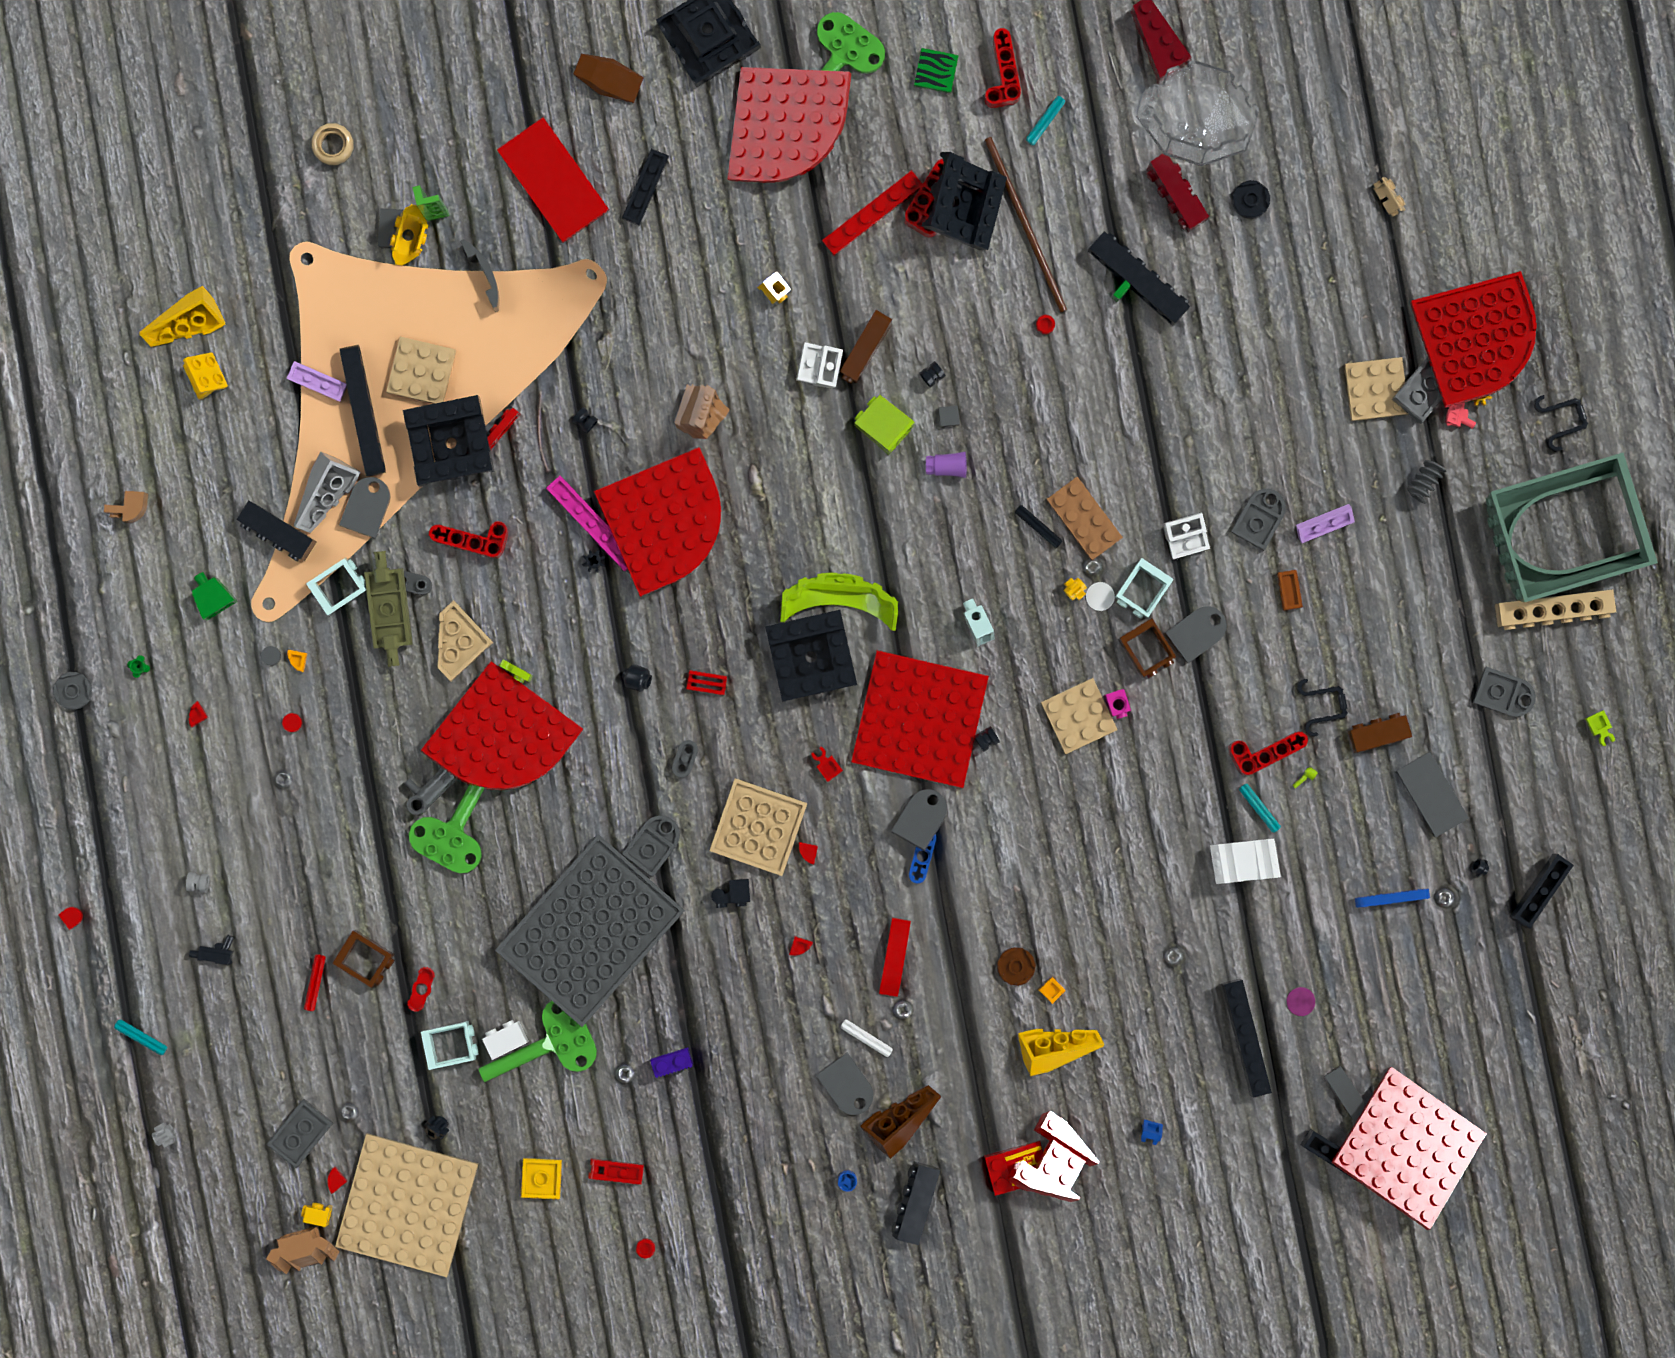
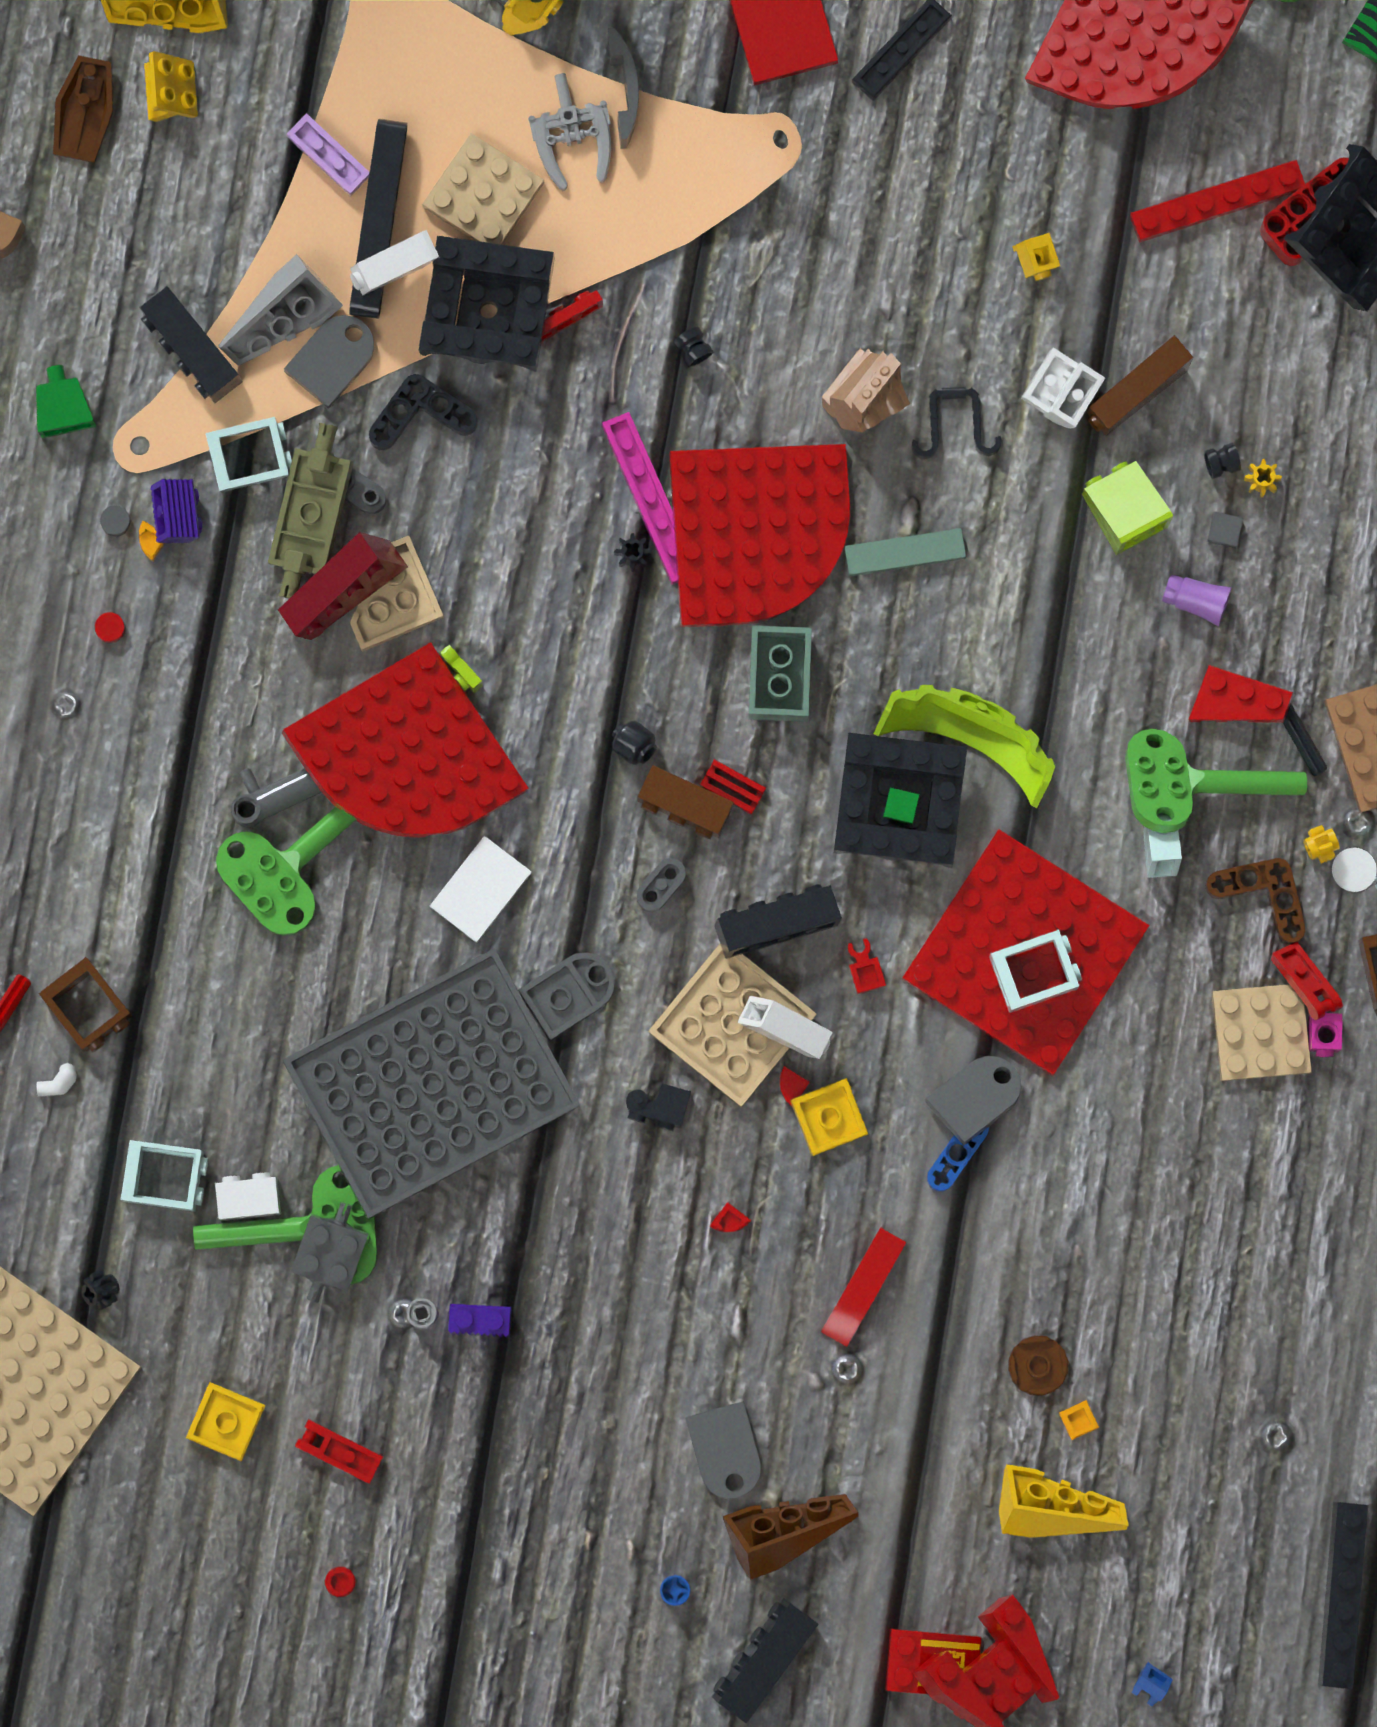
camera: 20 degrees right, 5 degrees down
red piece [407,967,435,1012] -> none
red beam [429,521,509,558] -> none
white axle [841,1019,893,1057] -> none
black wheel [974,726,1000,752] -> none
none -> white arm [37,1063,77,1097]
none -> reddish brown piece [53,55,113,163]
none -> dark purple brick [150,479,202,543]
none -> dark red wedge [278,532,408,640]
none -> dark grey plate [291,1202,368,1303]
none -> white slope [350,230,439,295]
none -> black beam [369,374,478,450]
none -> light grey wheel [406,1298,438,1330]
none -> white tile [430,836,532,943]
none -> light grey bar [528,73,611,191]
none -> reddish brown brick [637,765,734,839]
none -> black brick [714,884,842,959]
none -> white slope [737,996,832,1059]
none -> sand green brick [748,625,812,722]
none -> yellow plate [790,1078,868,1156]
none -> sand green tile [844,528,966,577]
none -> green tile [883,788,919,825]
none -> black piece [911,387,1002,459]
none -> light aqua window [989,930,1082,1013]
none -> bright green piece [1125,729,1307,833]
none -> red wing [1188,665,1294,723]
none -> reddish brown beam [1205,858,1305,944]
none -> yellow gear [1244,459,1282,498]
none -> red plate [1271,942,1343,1020]

